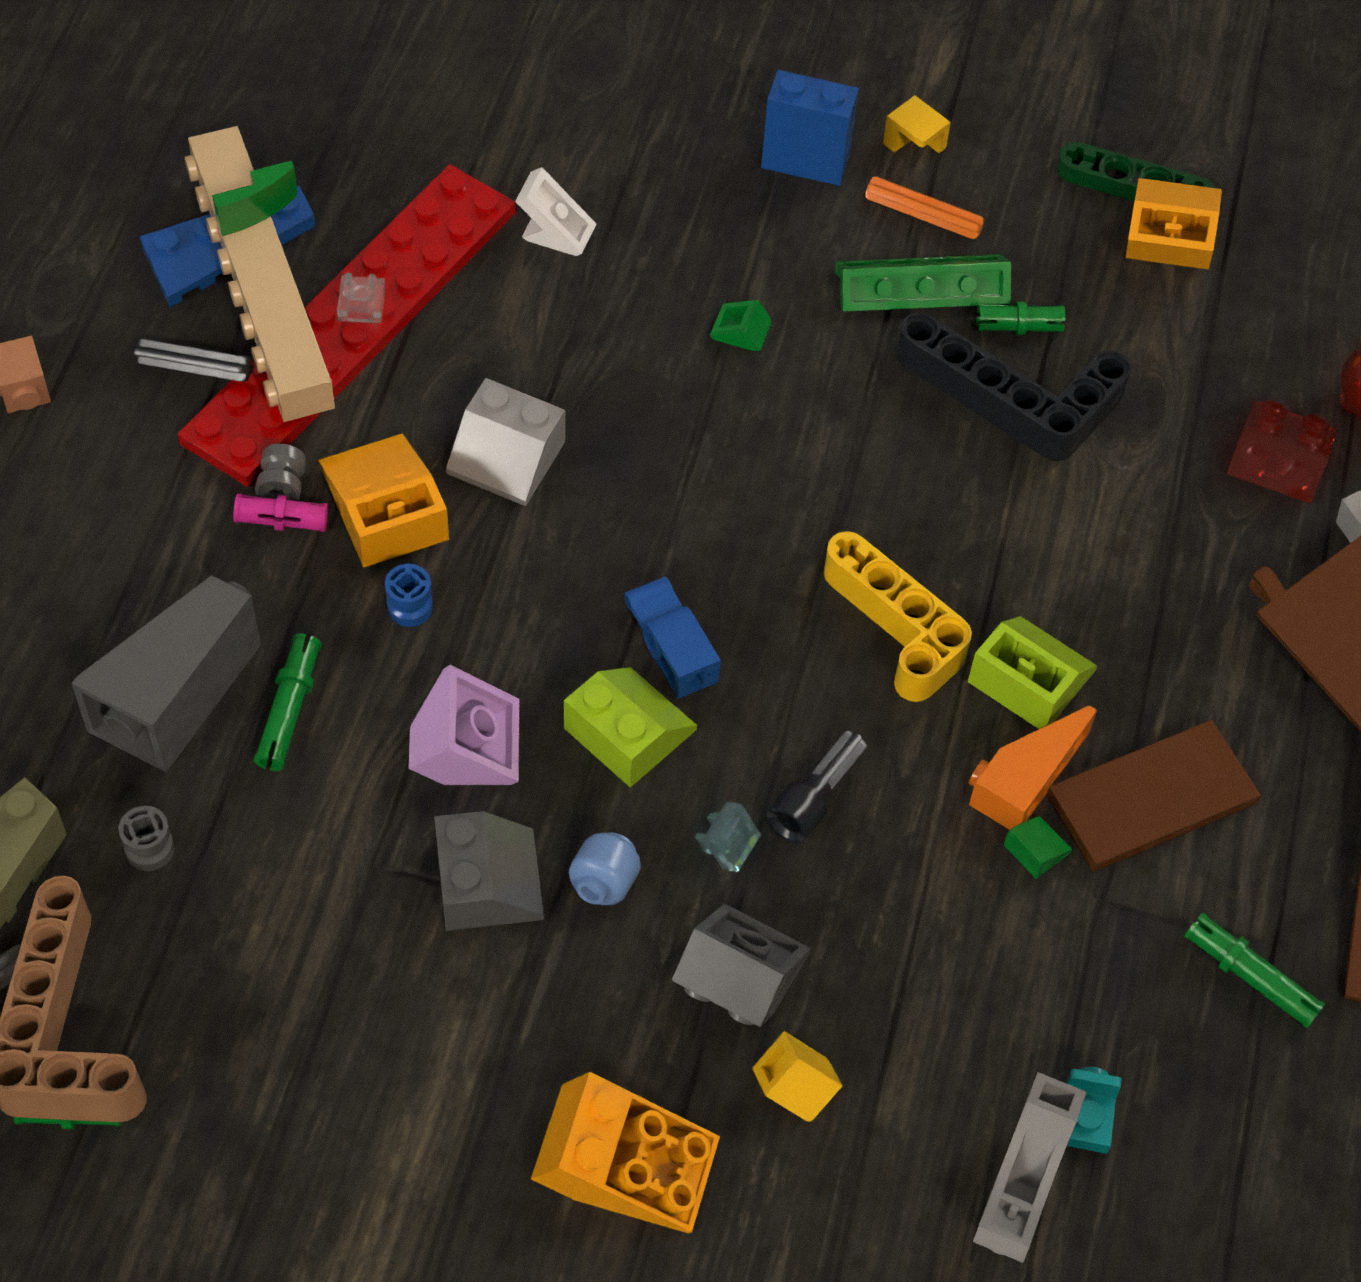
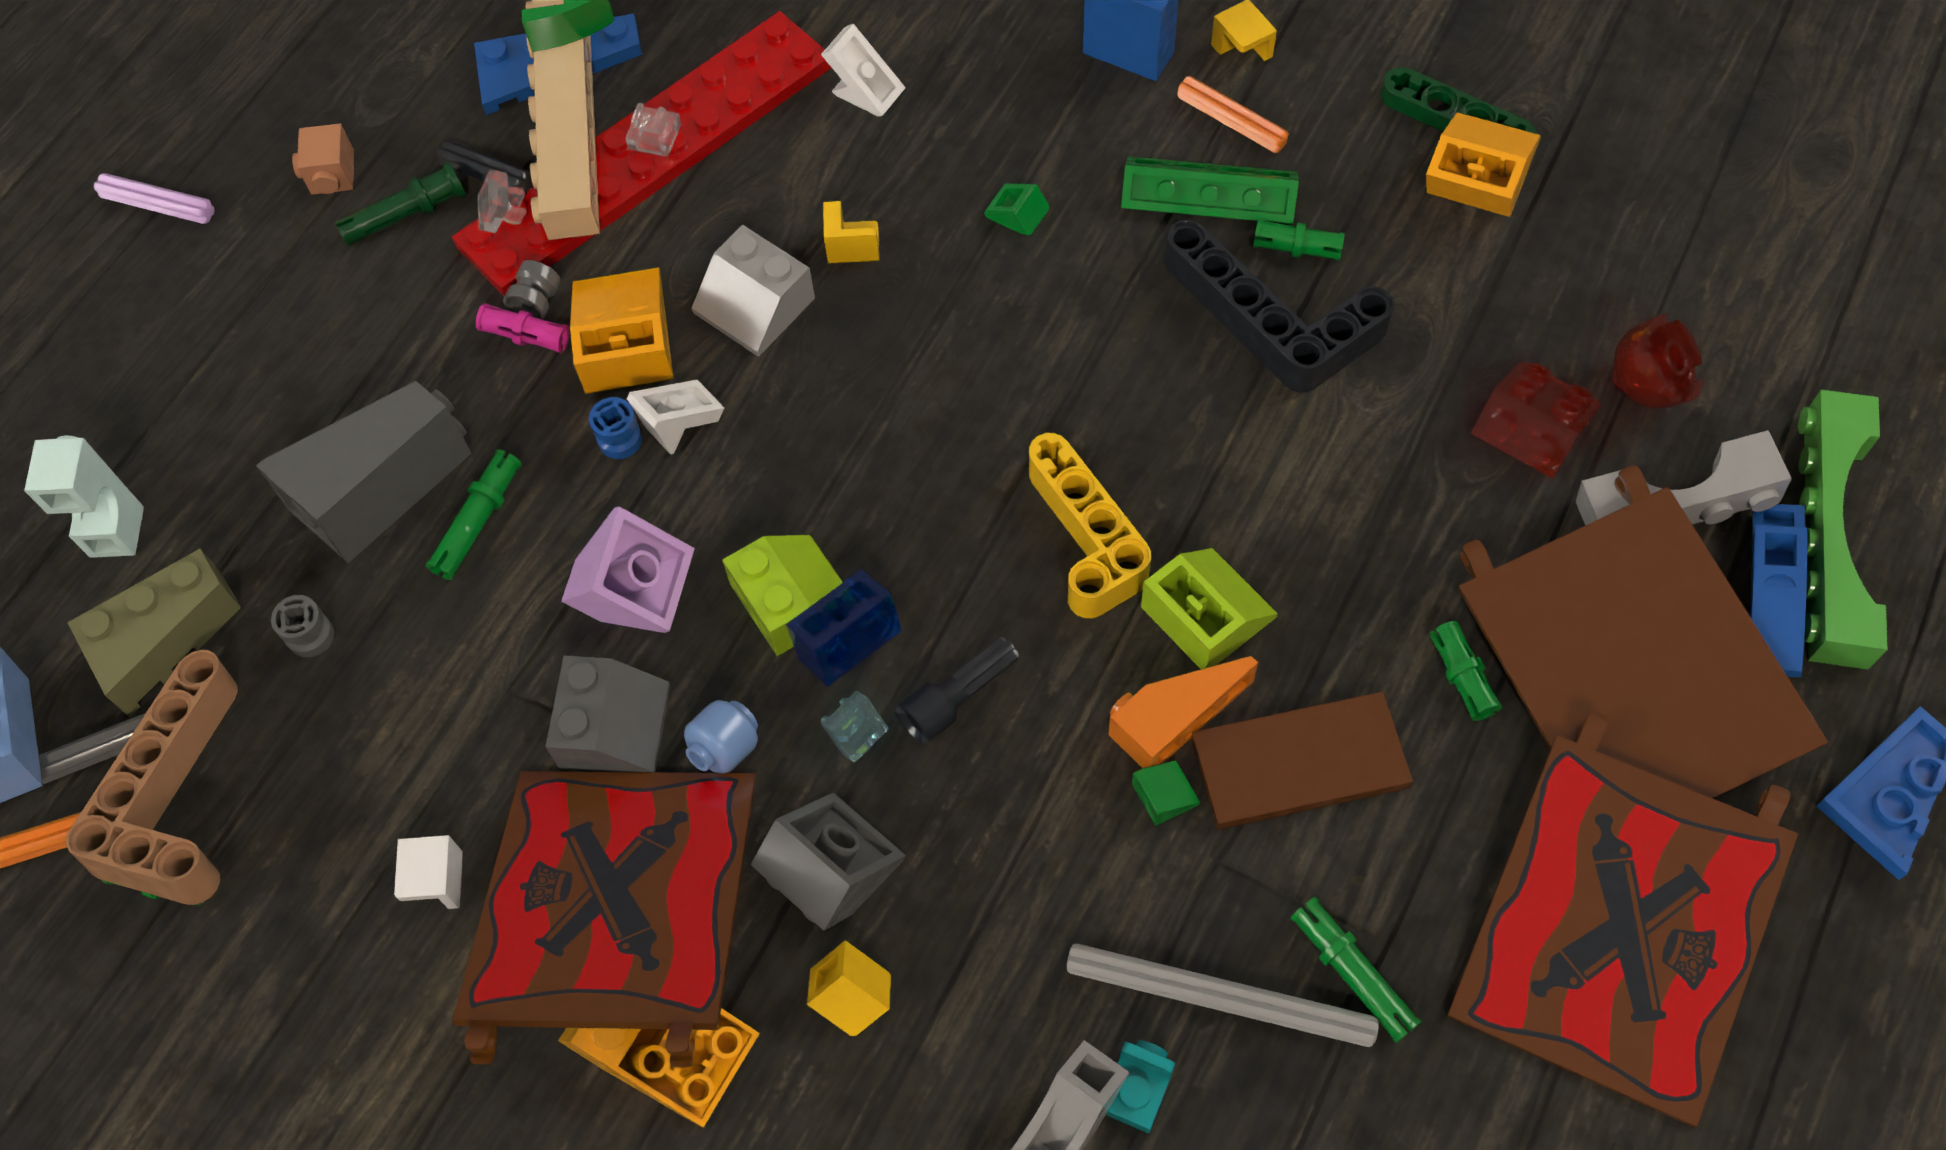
camera: 20 degrees right, 5 degrees up
blue piece [624,576,721,699] -> none
none -> dark green pin [334,161,467,246]
none -> white panel [394,835,463,909]
none -> flag [452,771,756,1068]
none -> clear tile [477,169,526,233]
none -> white slope [627,380,724,454]
none -> clear blue brick [786,569,902,687]
none -> yellow panel [823,201,879,263]
none -> light grey axle [1067,944,1379,1047]
none -> green pin [1429,621,1502,721]

